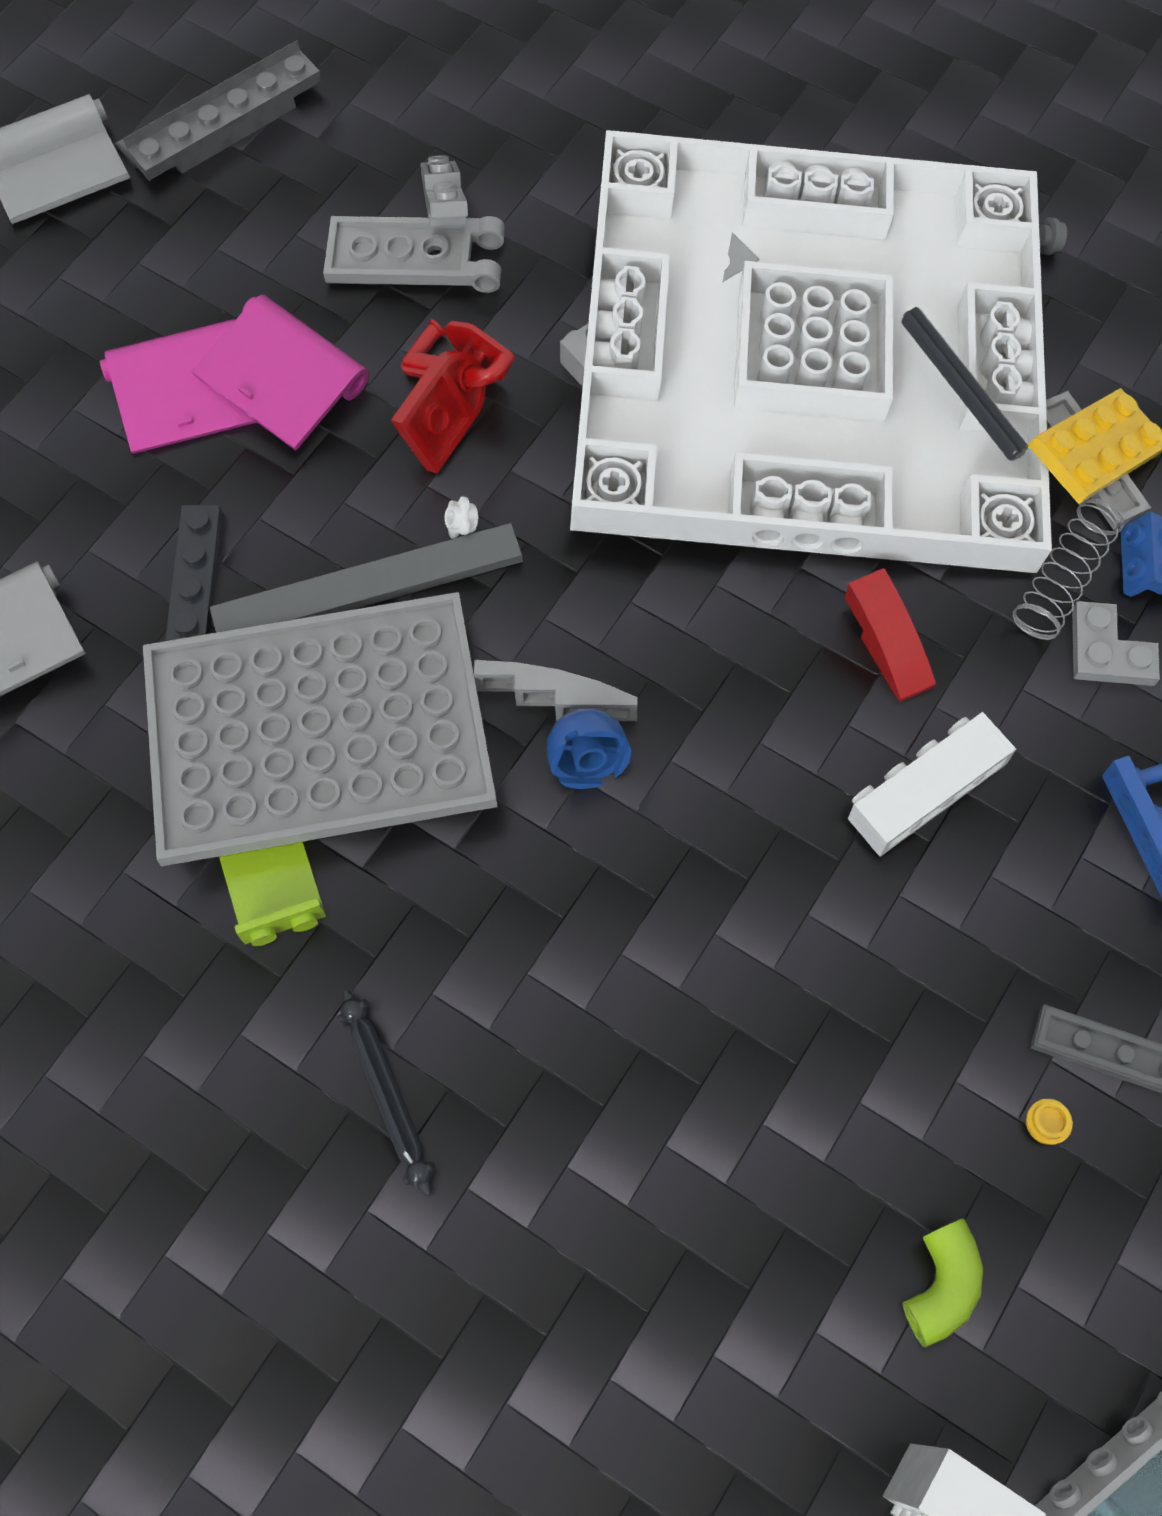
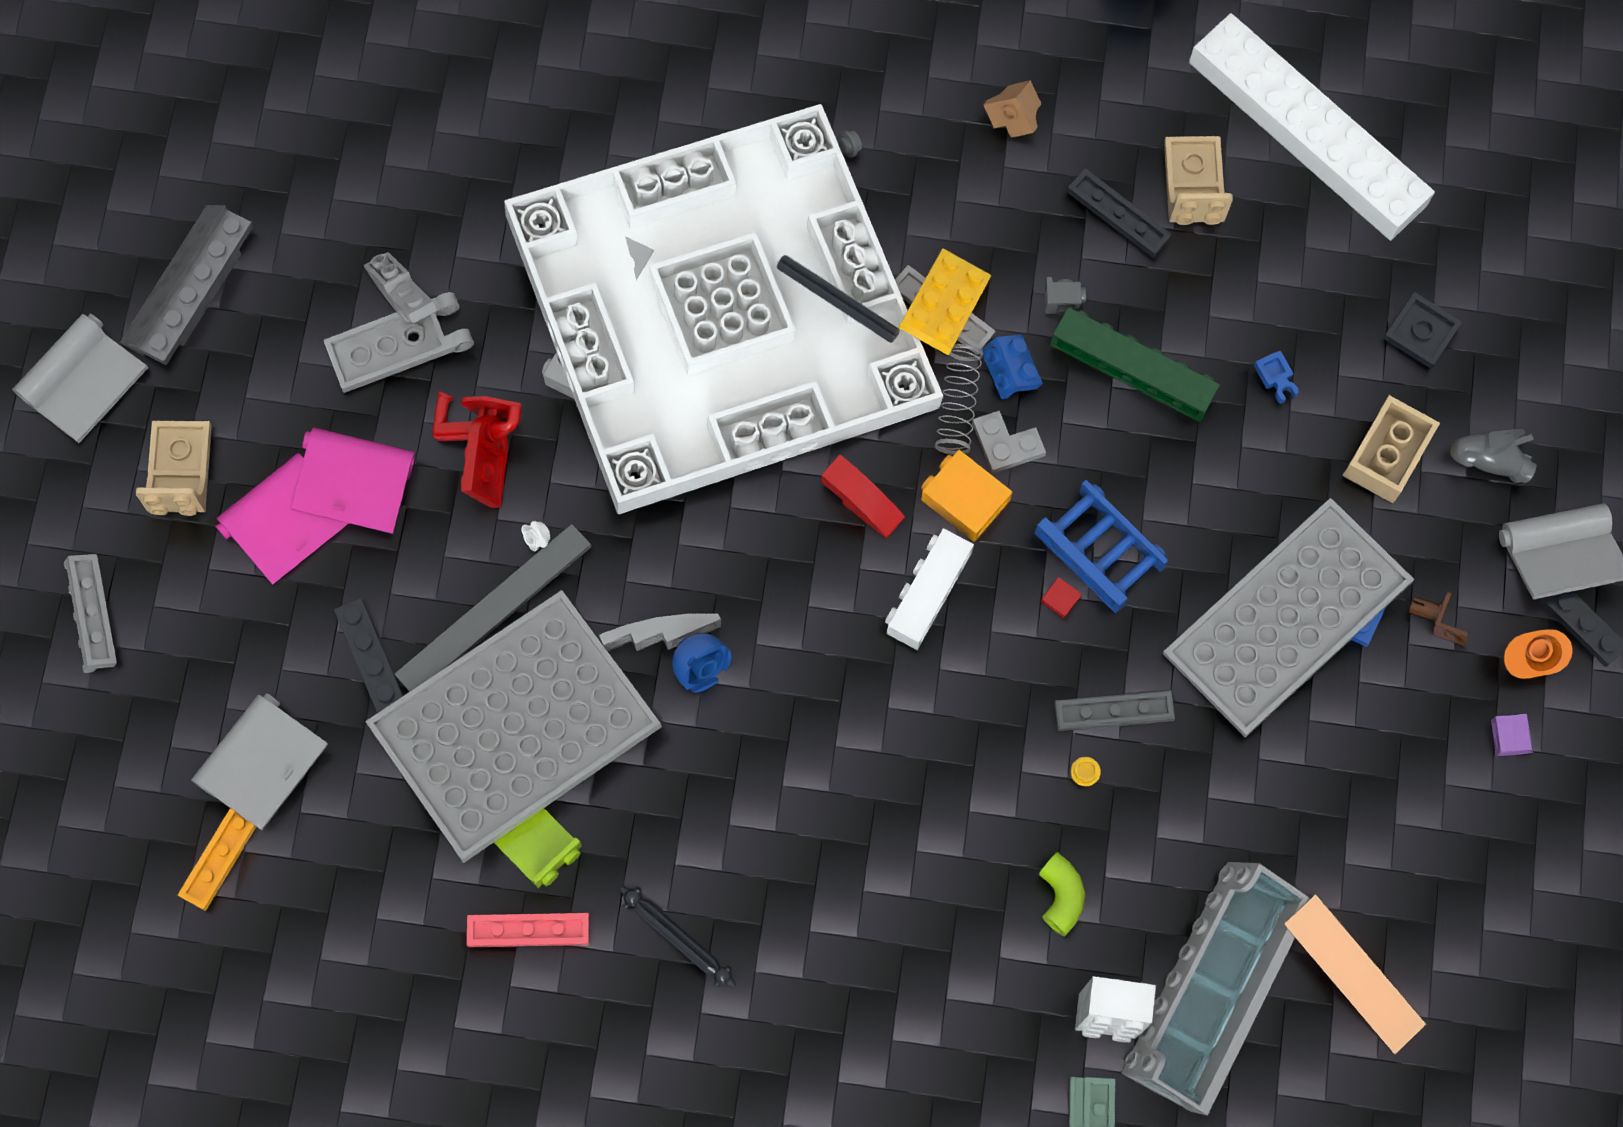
camera: 30 degrees left, 5 degrees up
none -> tan bracket [136,421,212,516]
none -> coral plate [467,913,589,947]
none -> light orange brick [921,450,1013,542]
none -> red tile [1041,577,1082,619]

